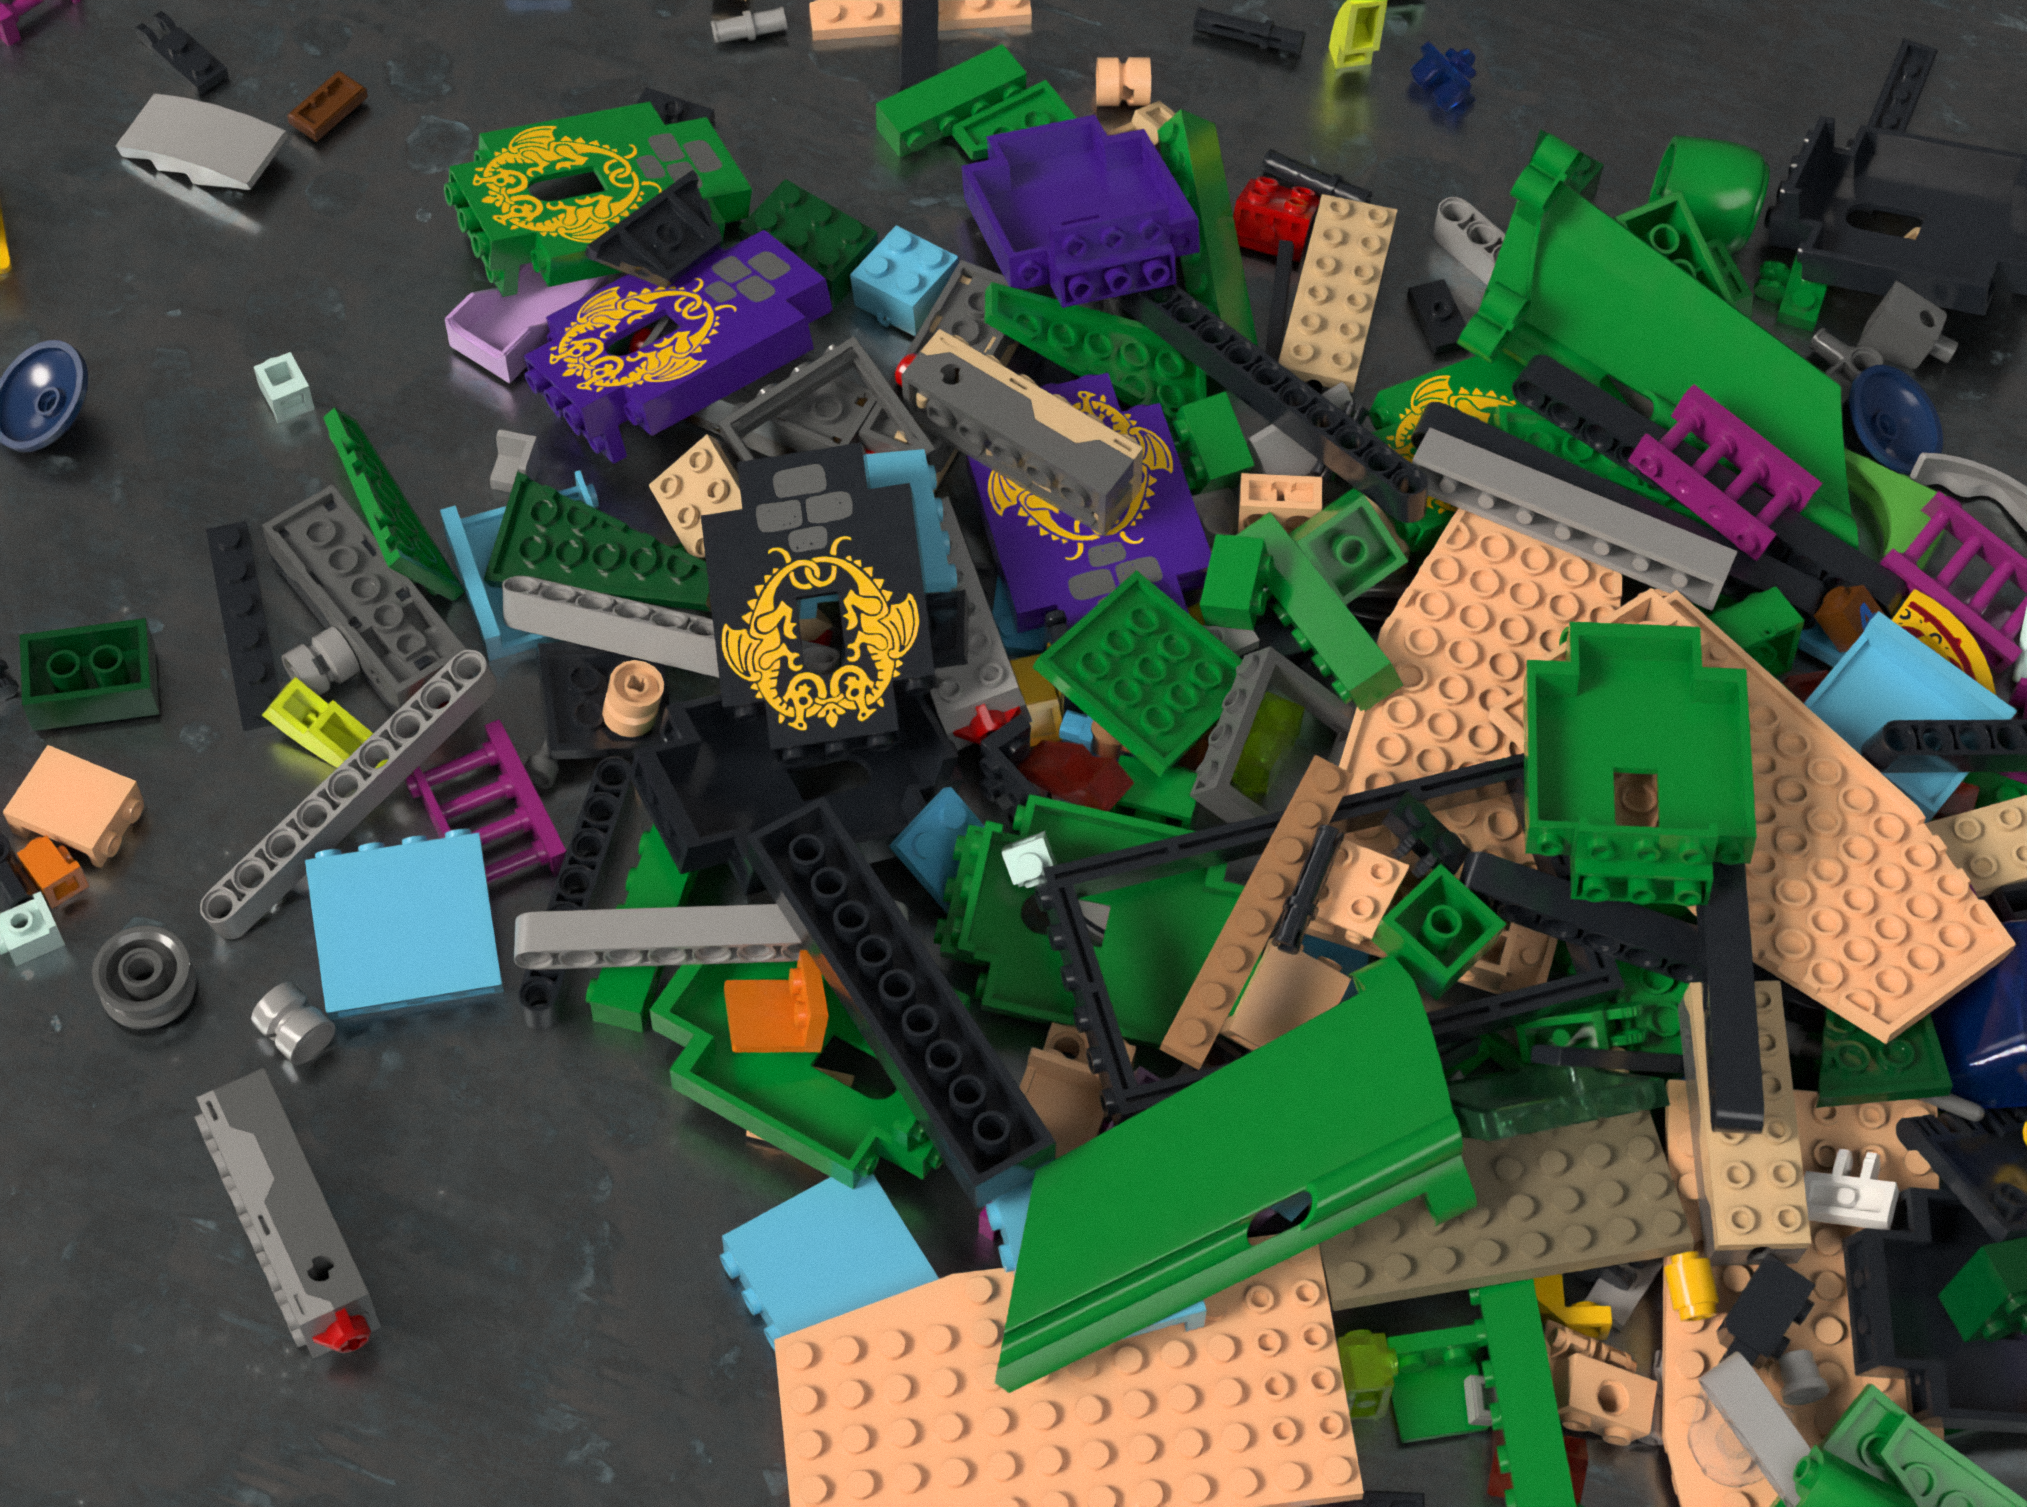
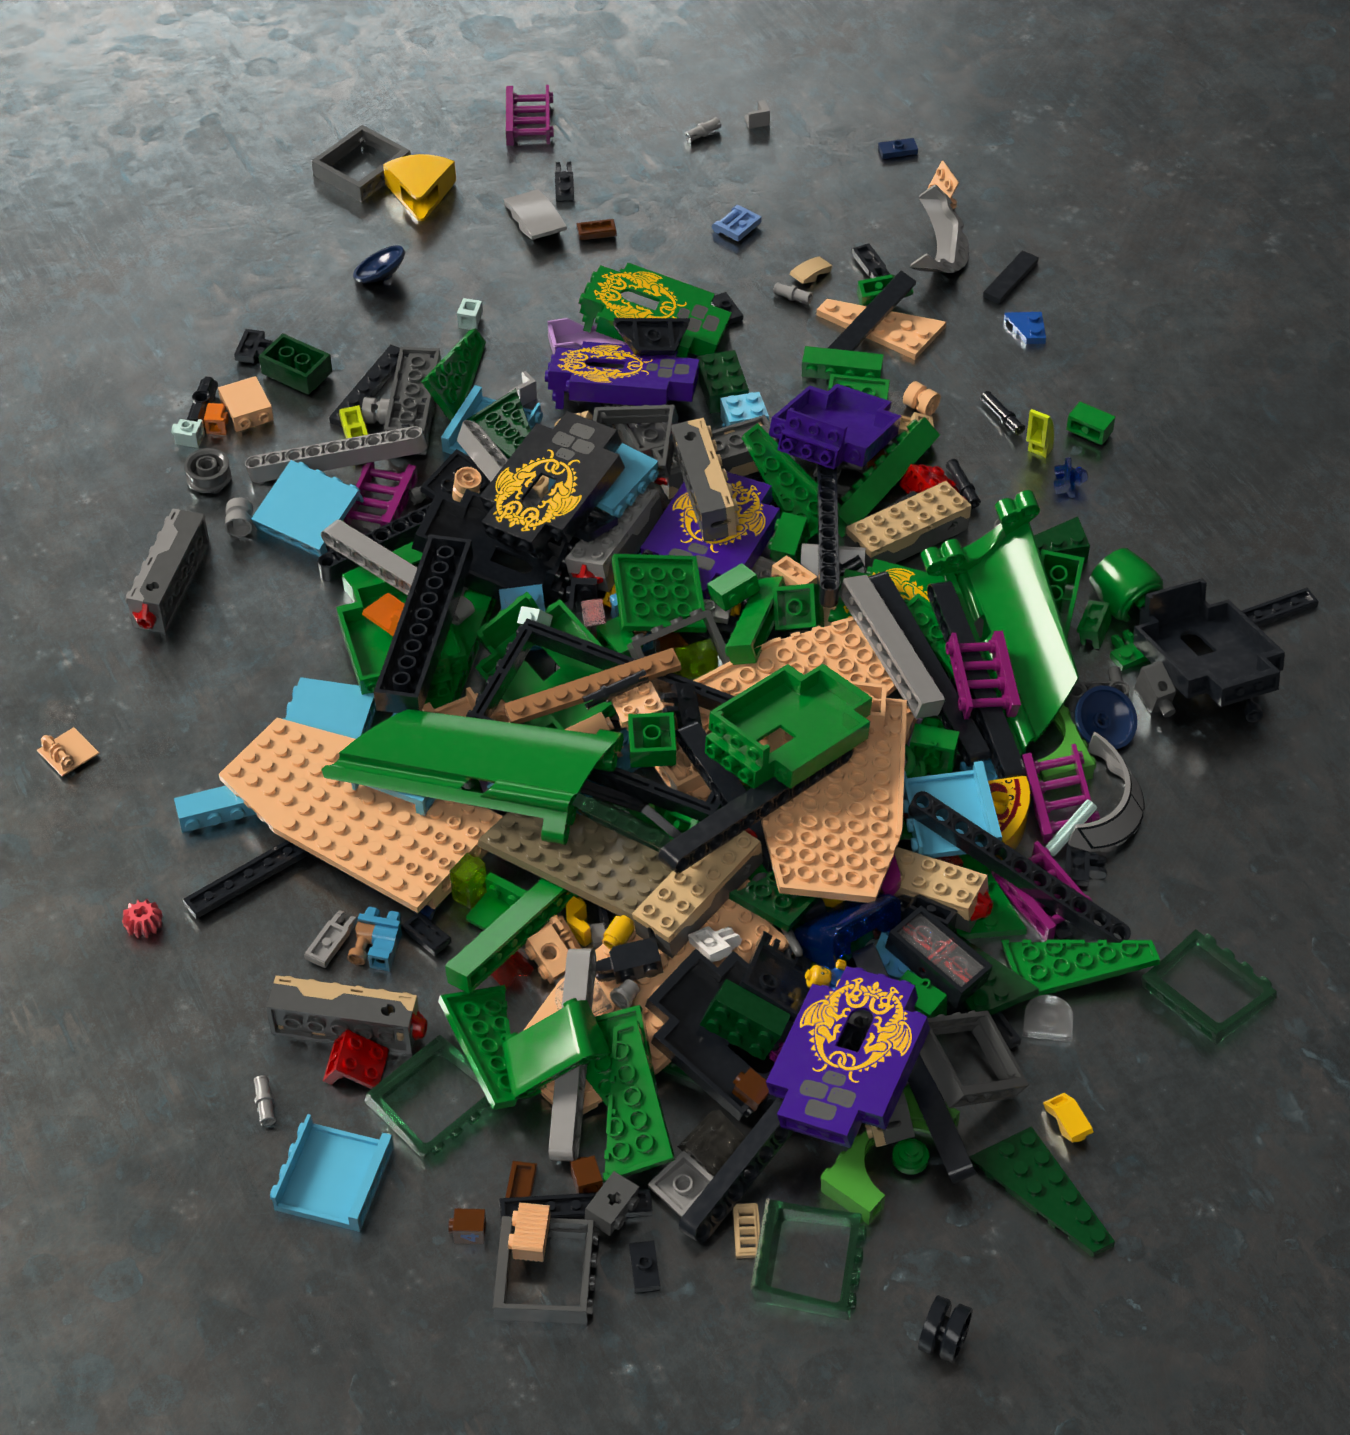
camera: 45 degrees right, 10 degrees down
reddish brown brick [1814,585,1886,653] -> none

